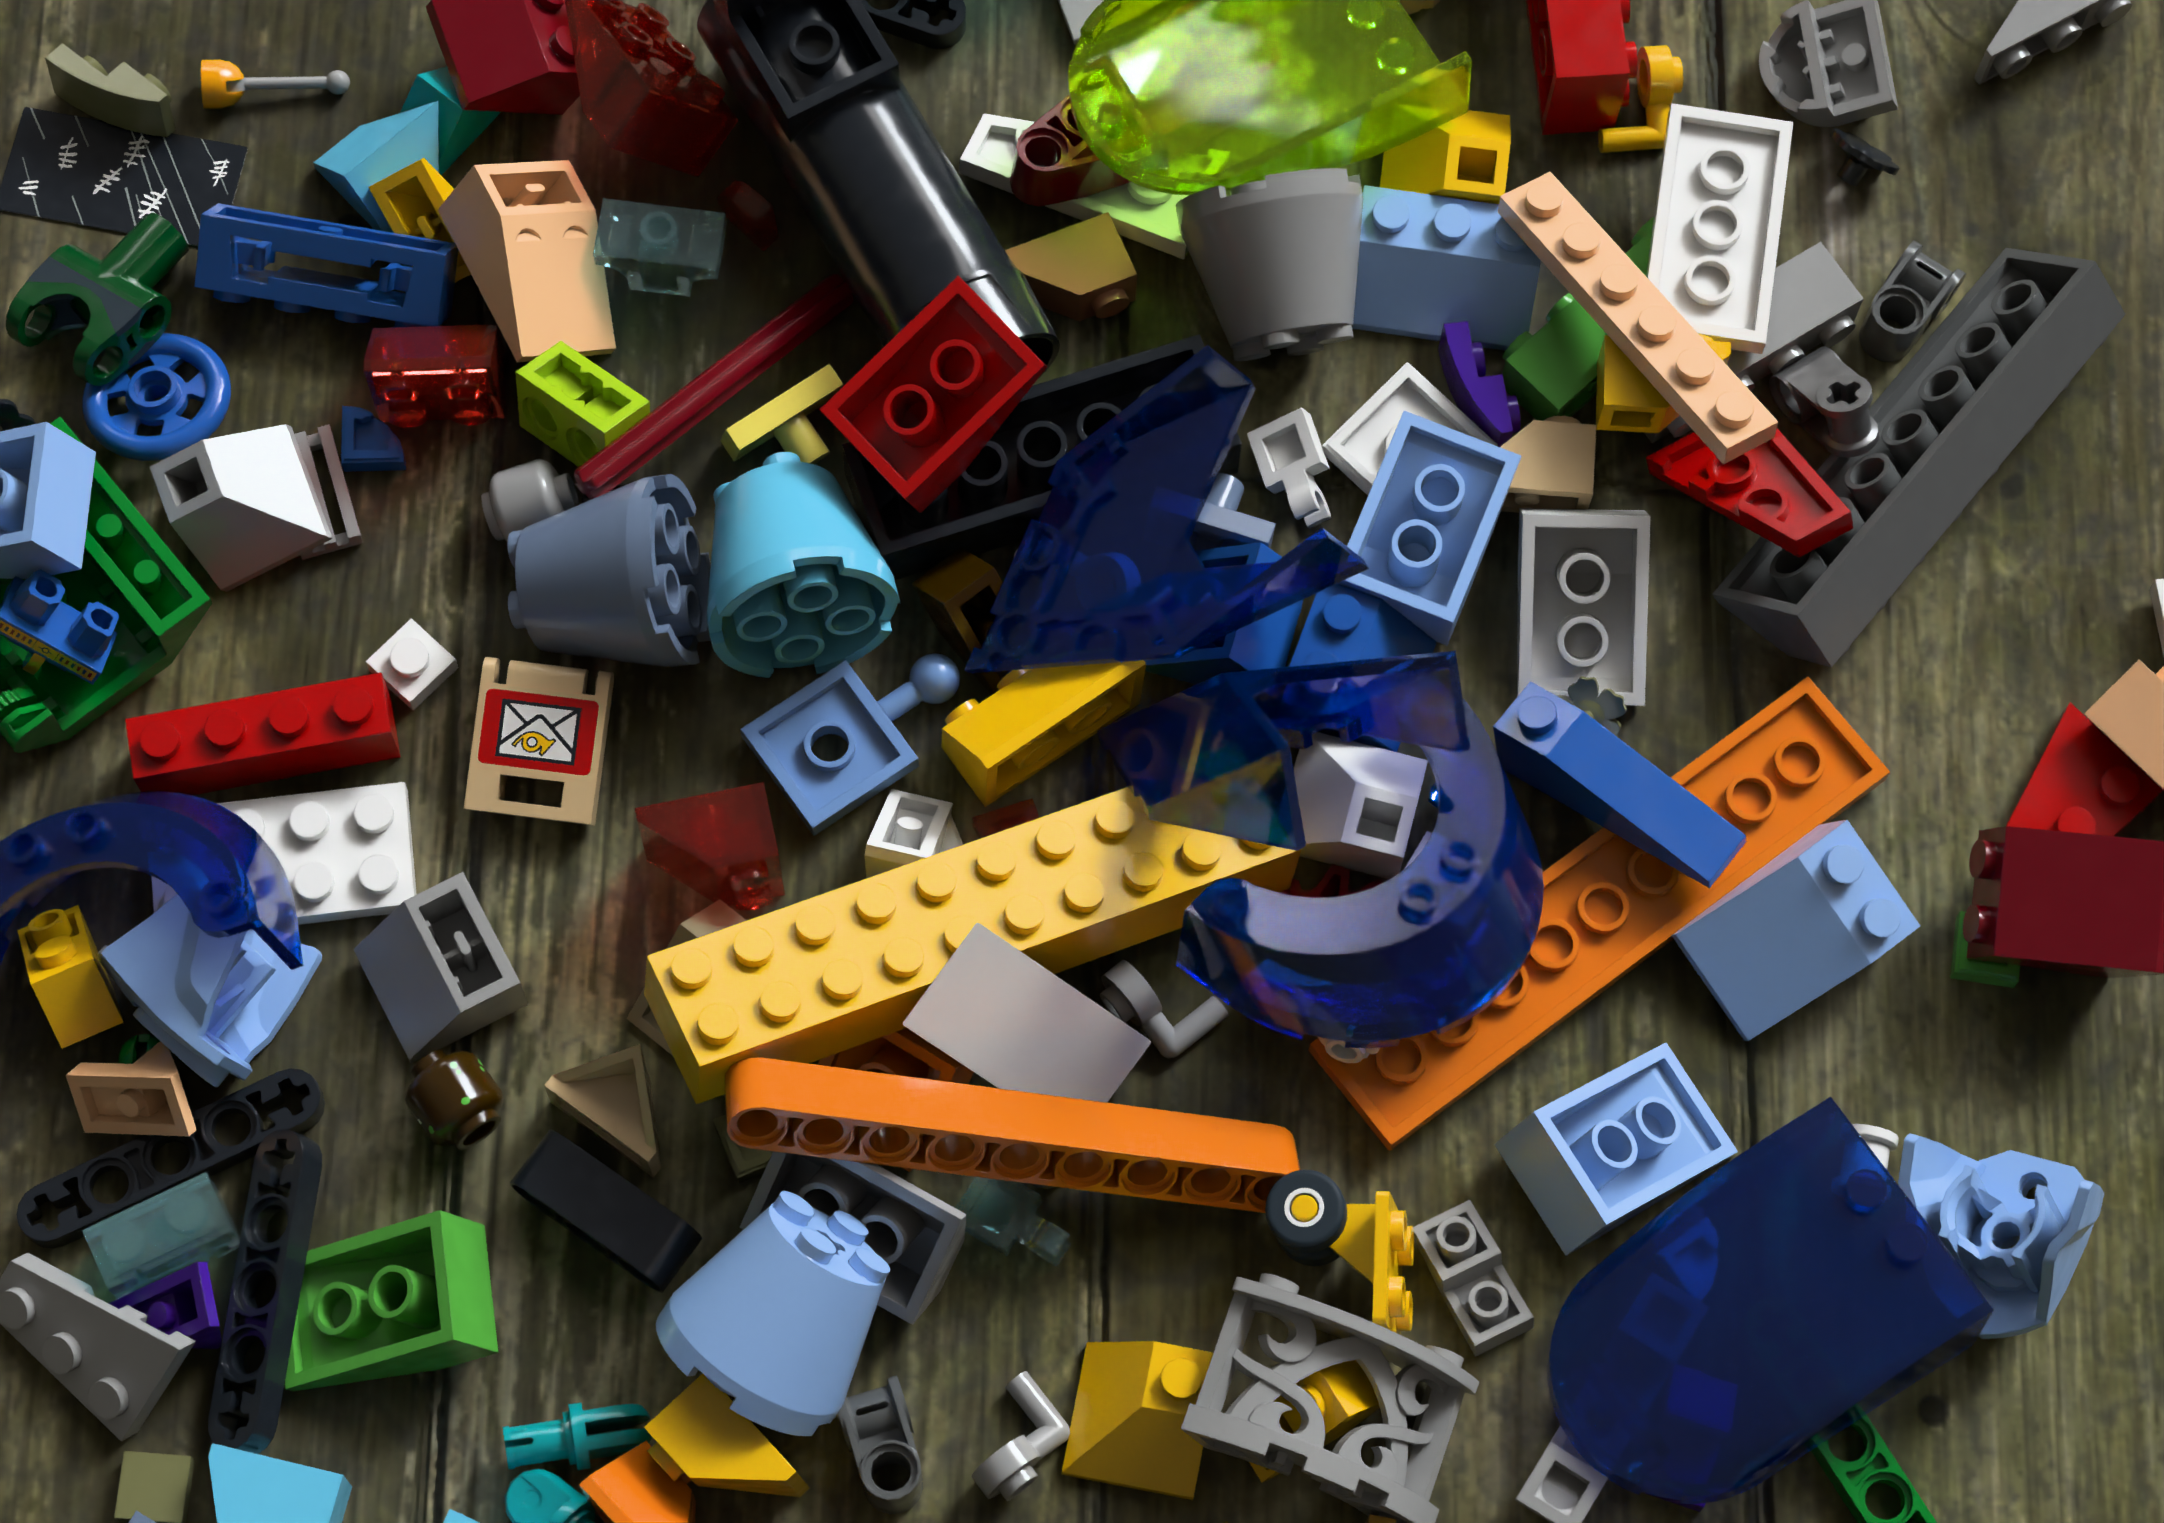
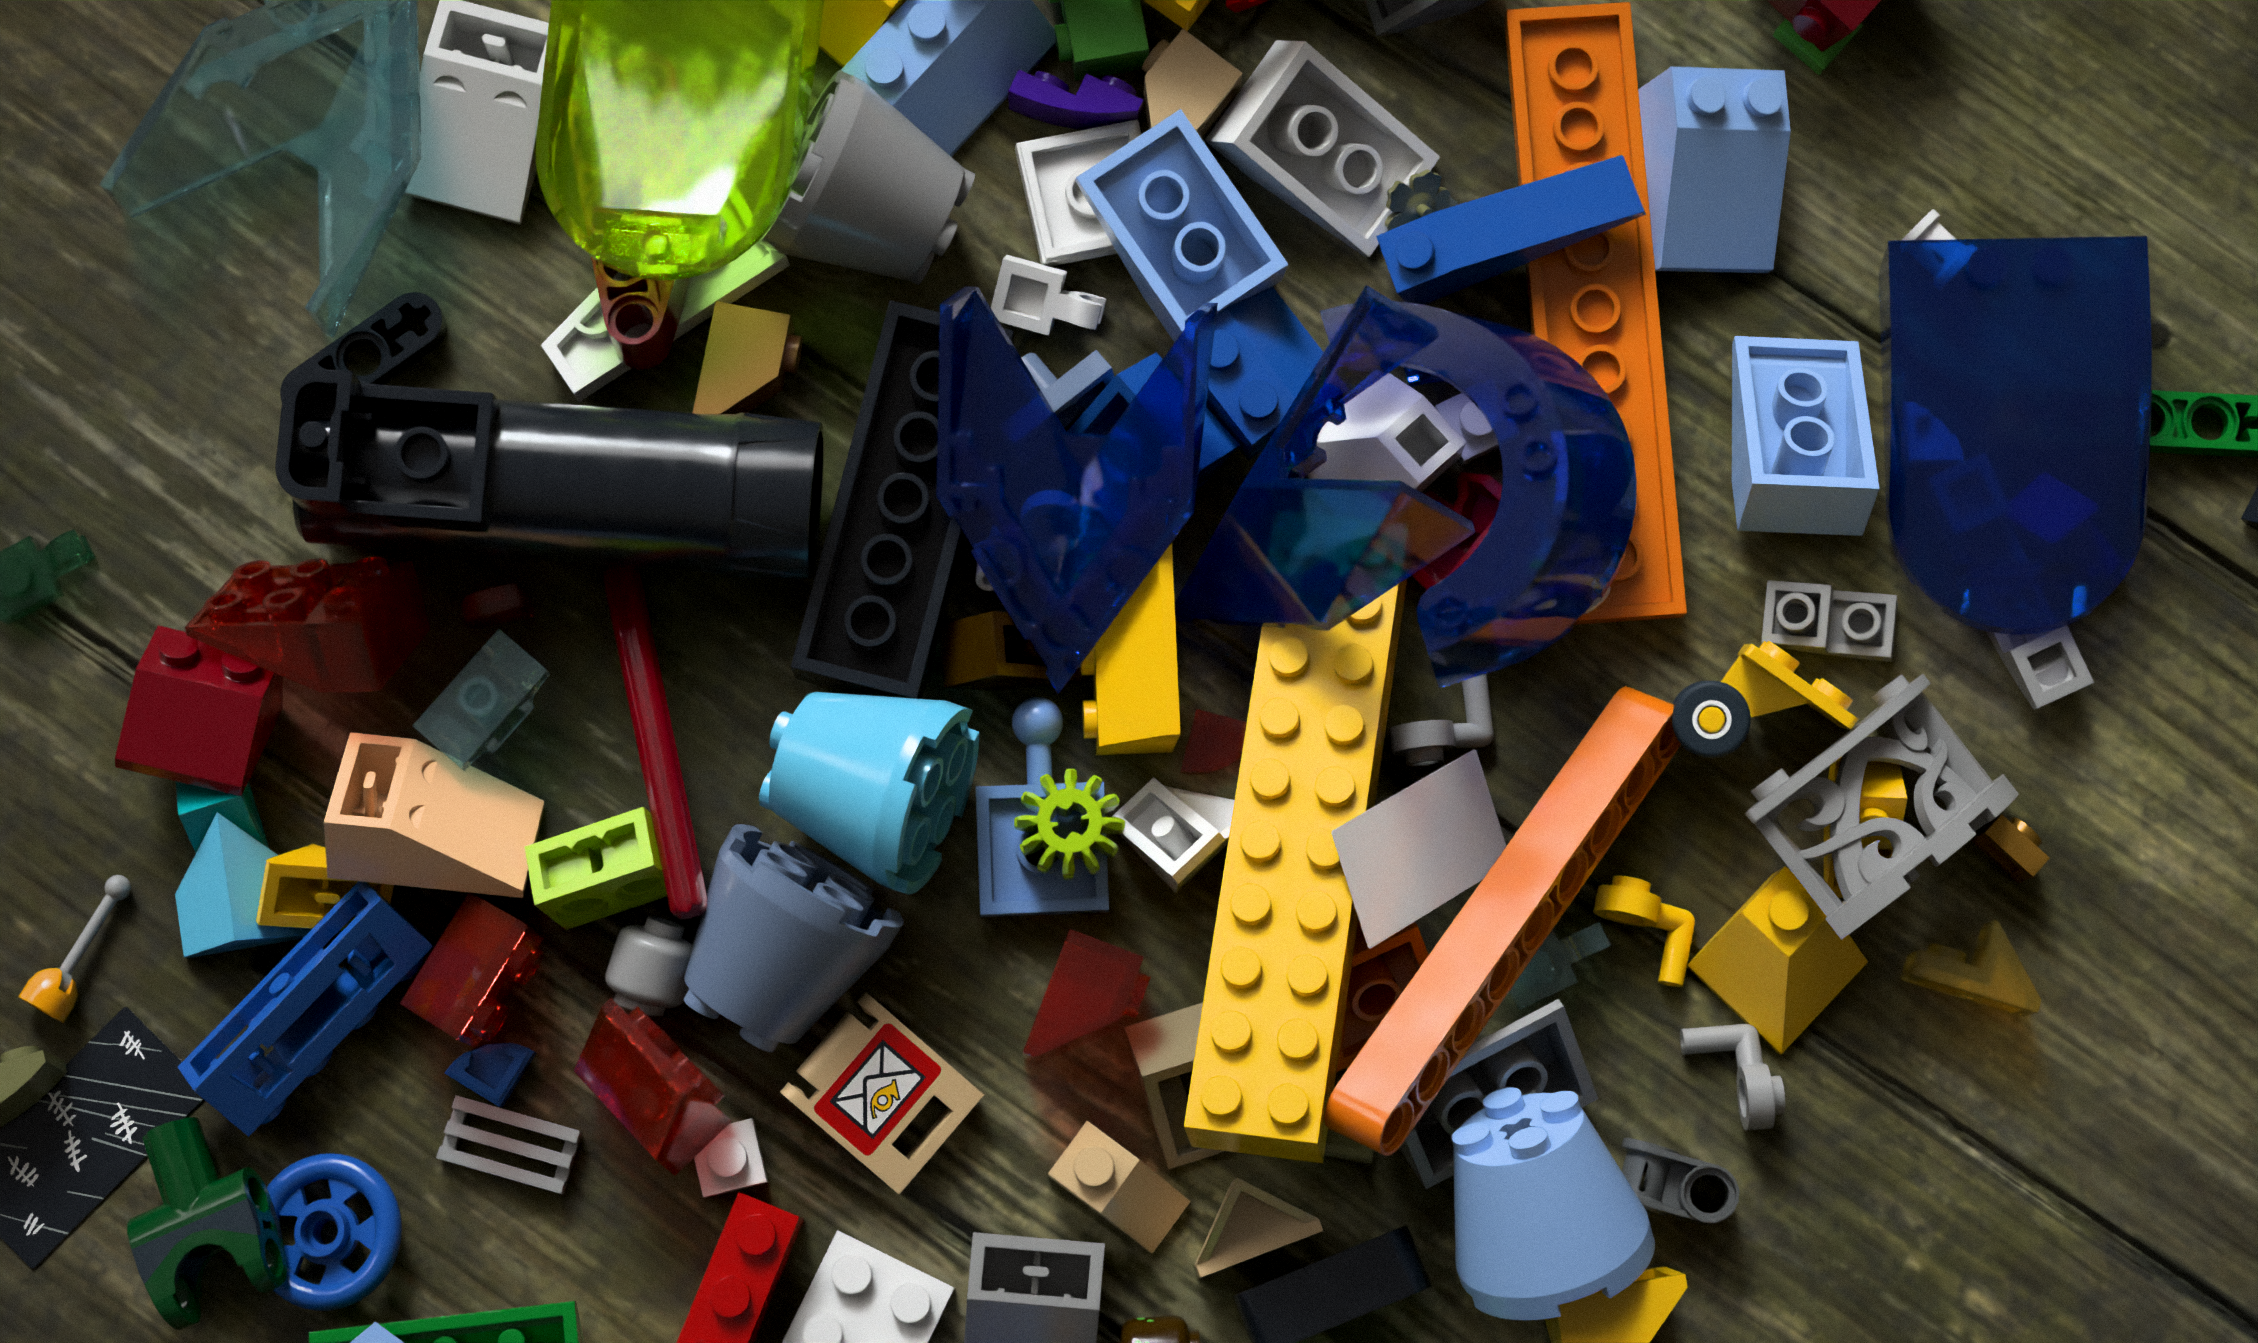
camera: 60 degrees left, 10 degrees up
light grey slope [150,424,333,592] -> none
light yellow tile [721,364,843,464] -> none
red slope [819,275,1047,513] -> none
light blue piece [1898,1133,2104,1339] -> none
none -> clear red slope [574,998,732,1176]
none -> lime gear [1014,769,1125,880]
none -> tan slope [1048,1121,1191,1254]
none -> yellow plate [1593,876,1695,987]

